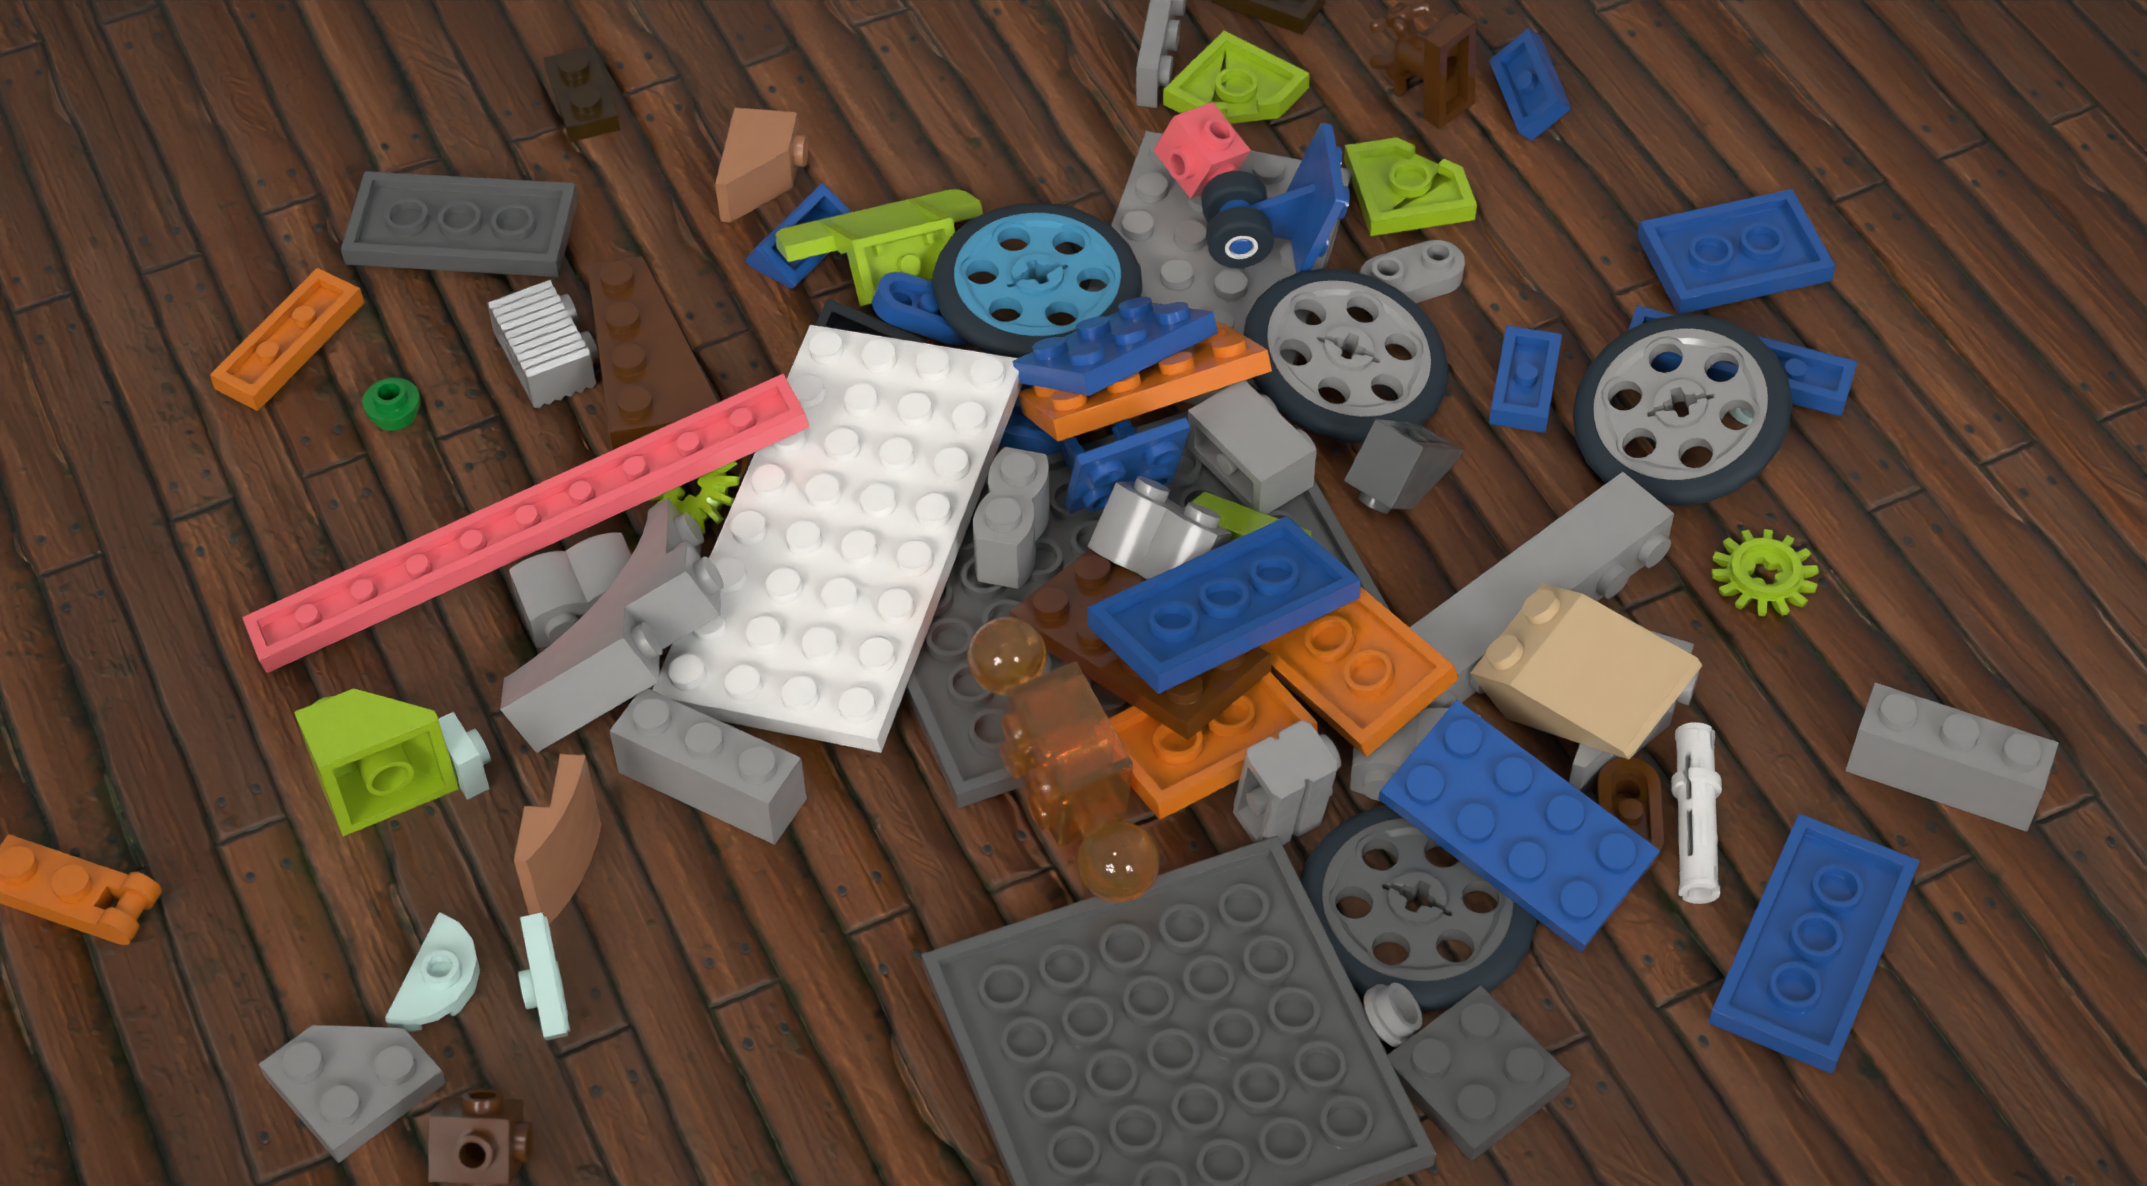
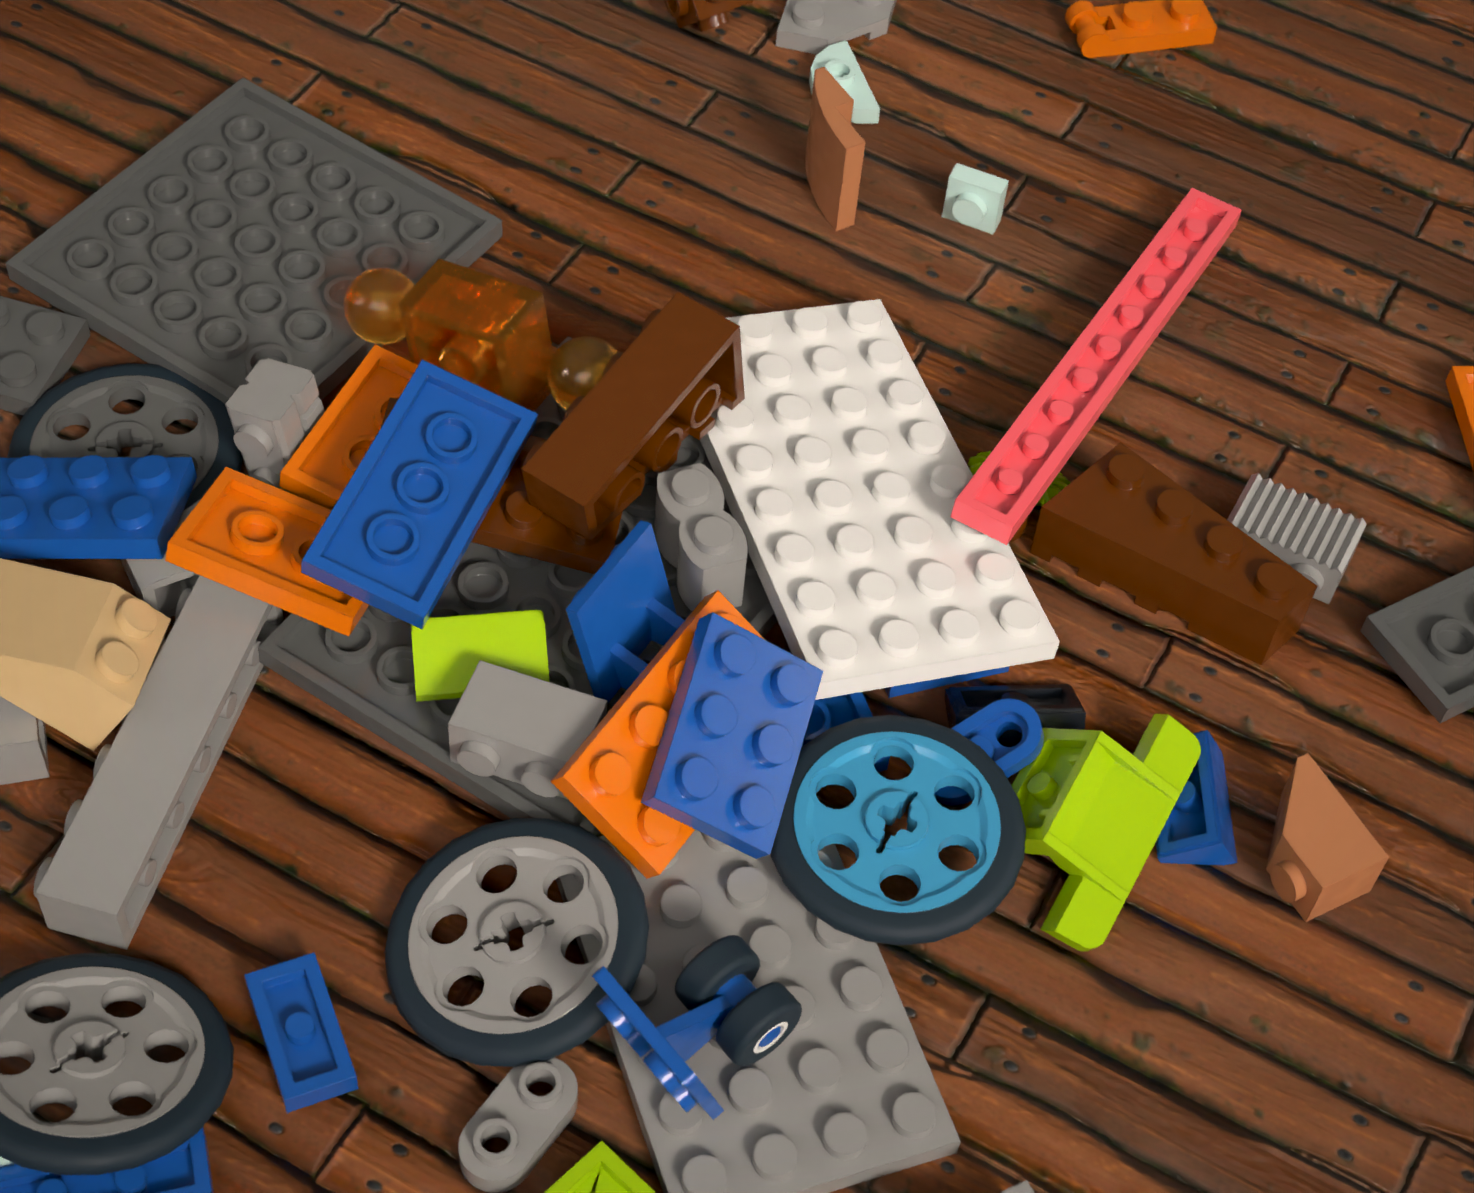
camera: 140 degrees right, 0 degrees up
lime slope [294,688,459,837] -> none
green plate [362,377,420,431] -> none
light grey arch [500,498,724,753] -> none
light grey brick [509,533,632,647] -> none
light aqua plate [518,912,571,1041] -> none
light grey brick [609,688,807,845] -> none
light grey brick [1087,476,1232,580] -> none
coral brick [1153,102,1251,199] -> none
dark grey slope [1344,419,1464,514] -> none
light grey plate [1364,983,1422,1047] -> none
none -> reddish brown wedge [521,292,745,541]

